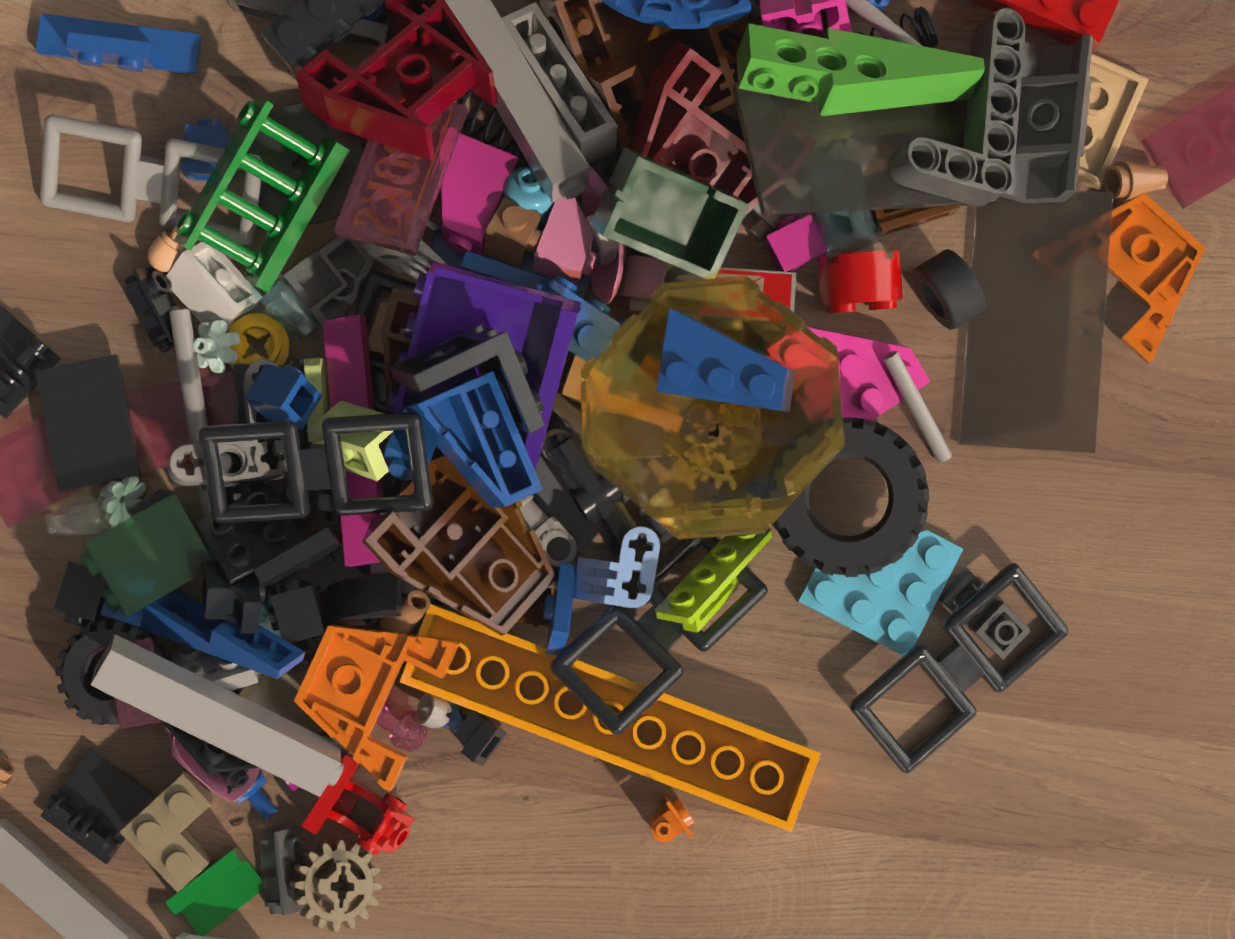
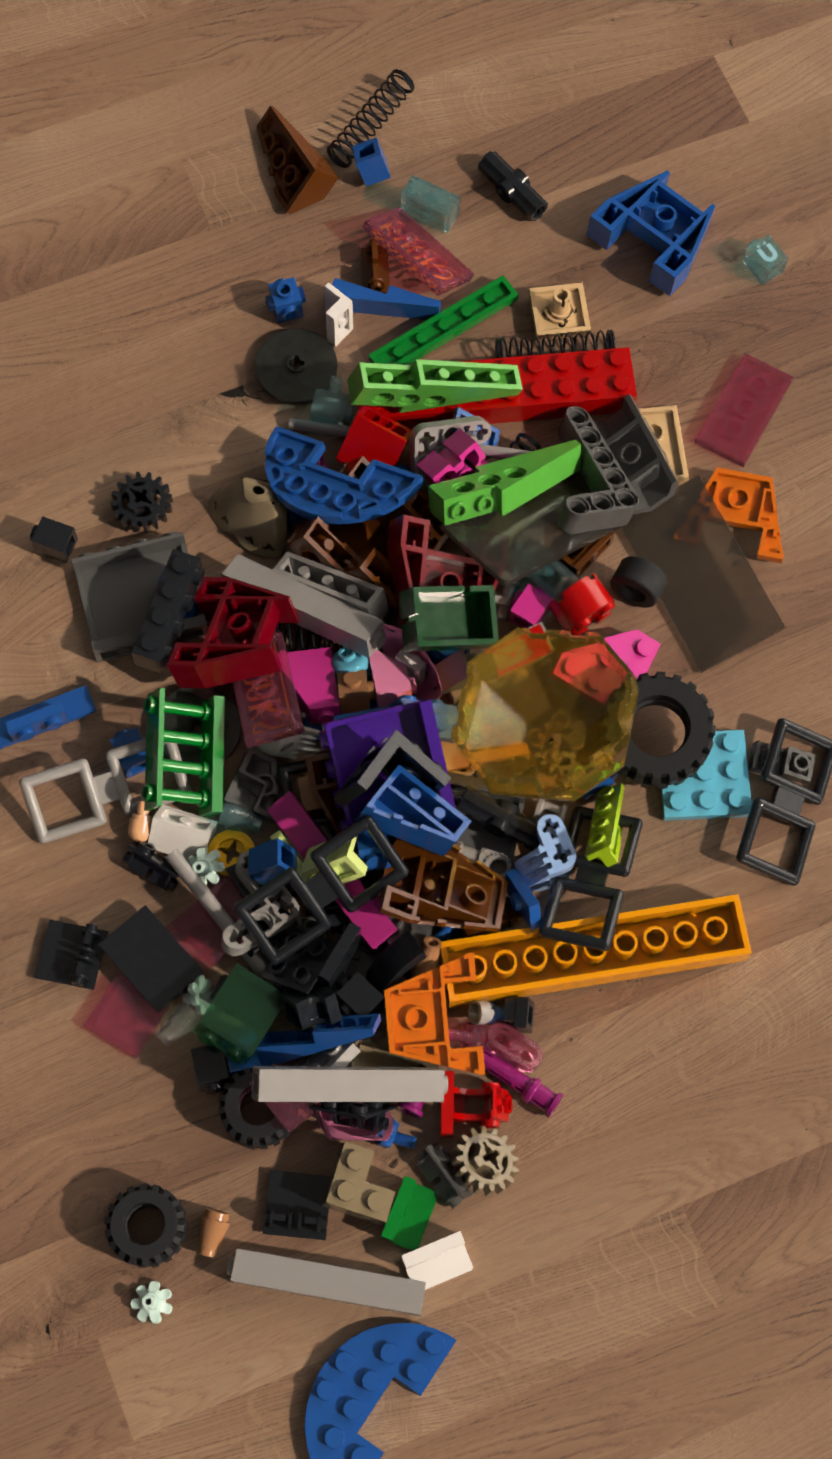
camera: 25 degrees left, 15 degrees down
orange hinge [649,795,695,843] -> none
blue wedge [656,308,796,412] -> none
light grey piece [883,351,952,463] -> none
medium nougat cone [1104,161,1168,202] -> none
none -> magenta pin [483,1047,564,1118]
none -> clear pink plate [485,1023,543,1073]

